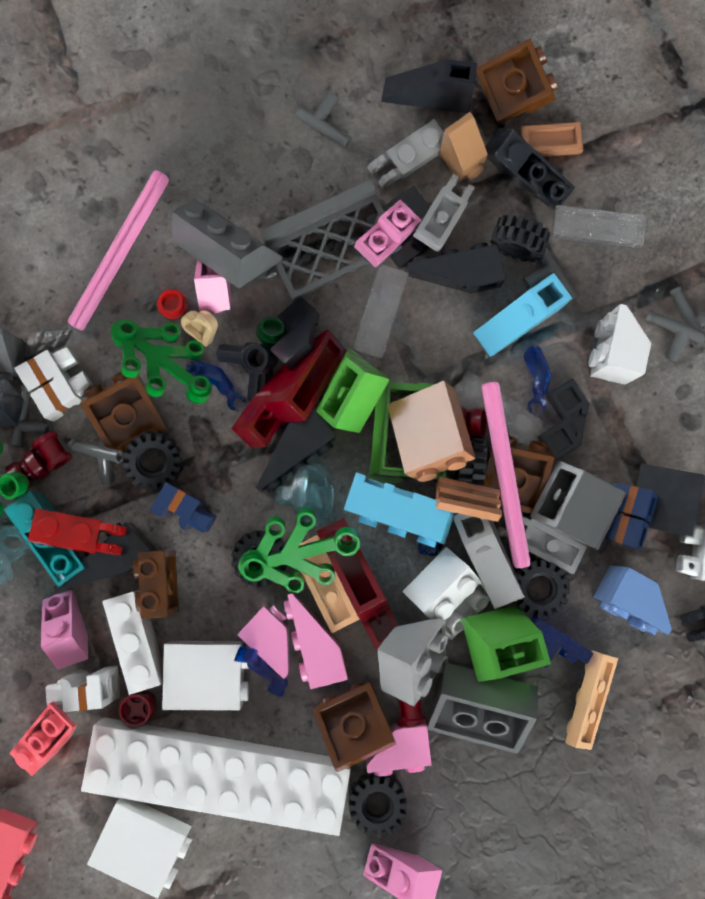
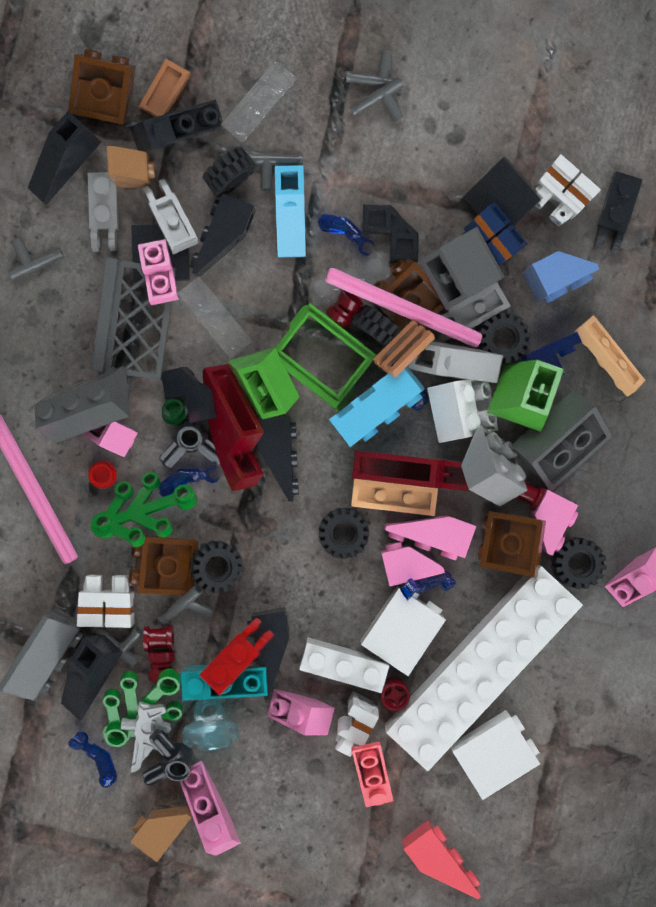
camera: 60 degrees left, 5 degrees up
reddish brown plate [133,550,179,619] -> none
dark blue hips [149,482,217,533] -> none
tan tile [181,310,218,347] -> none
green plant [238,508,360,594] -> none
clear light blue tile [274,464,334,526] -> none
brick [387,381,476,482] -> none
white slope [588,304,651,385] -> none

